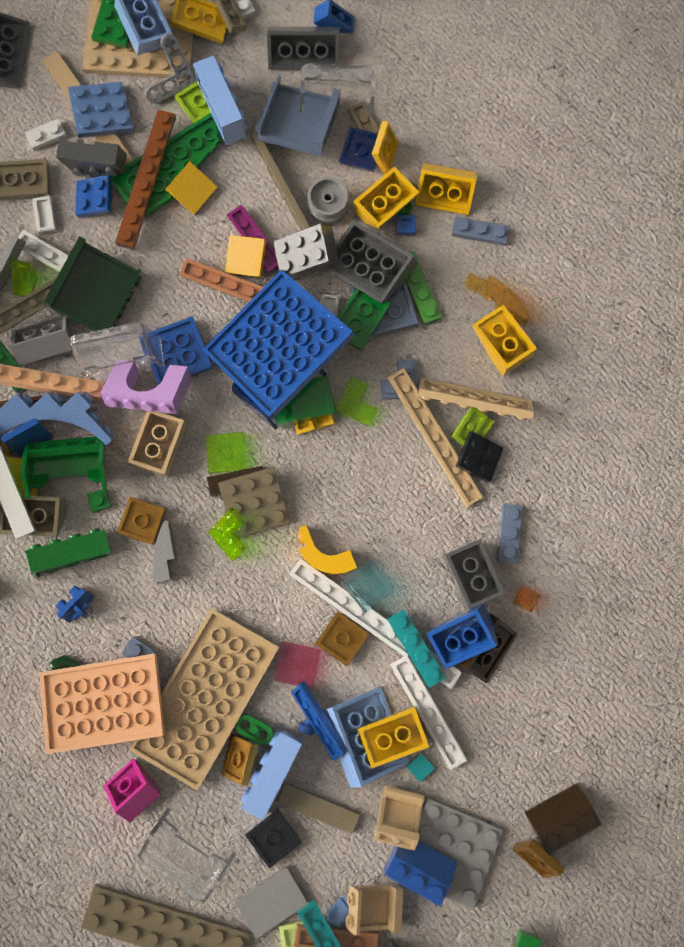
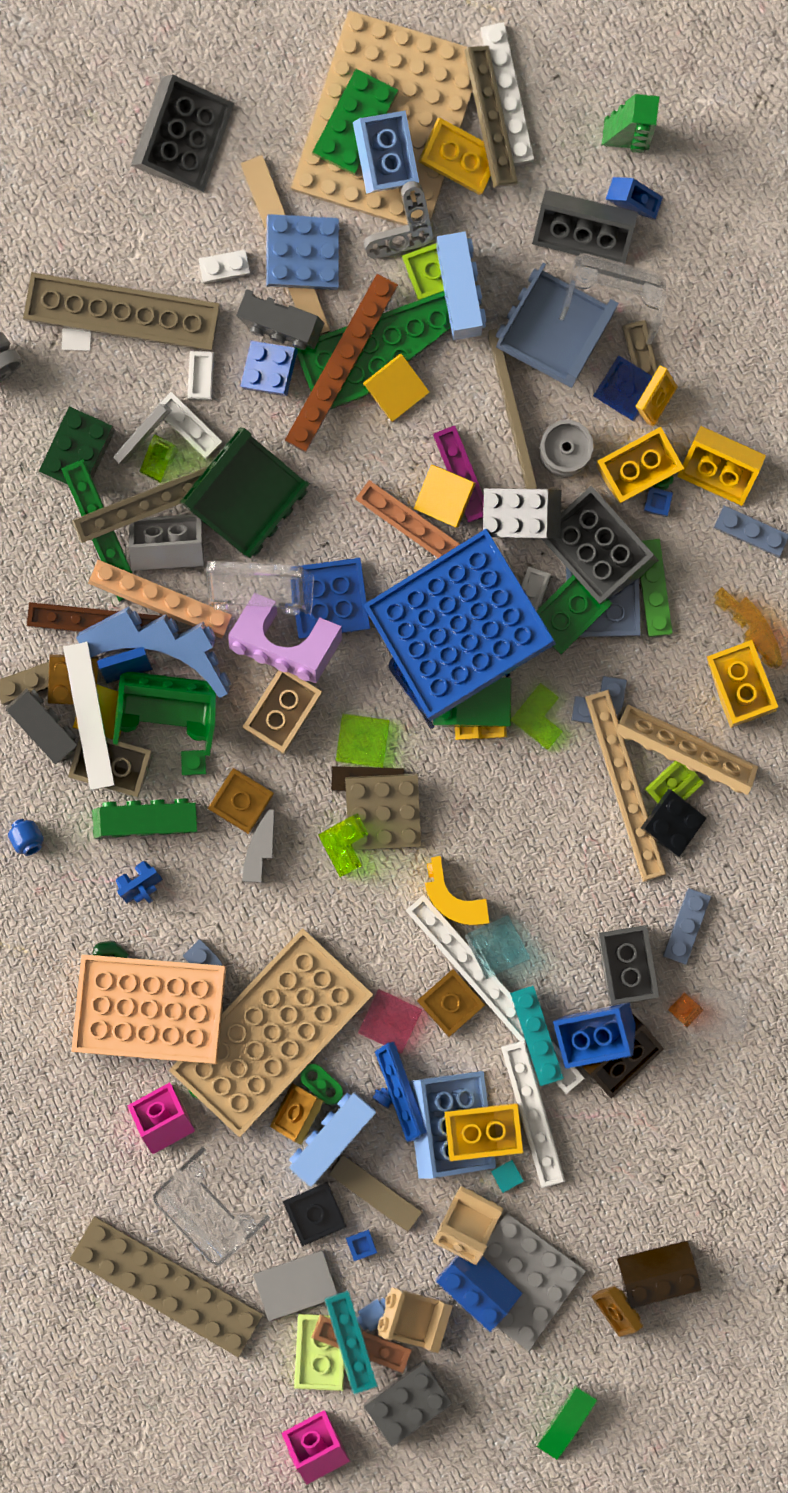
camera: 15 degrees right, 5 degrees up
none -> blue plate [346,1229,377,1261]

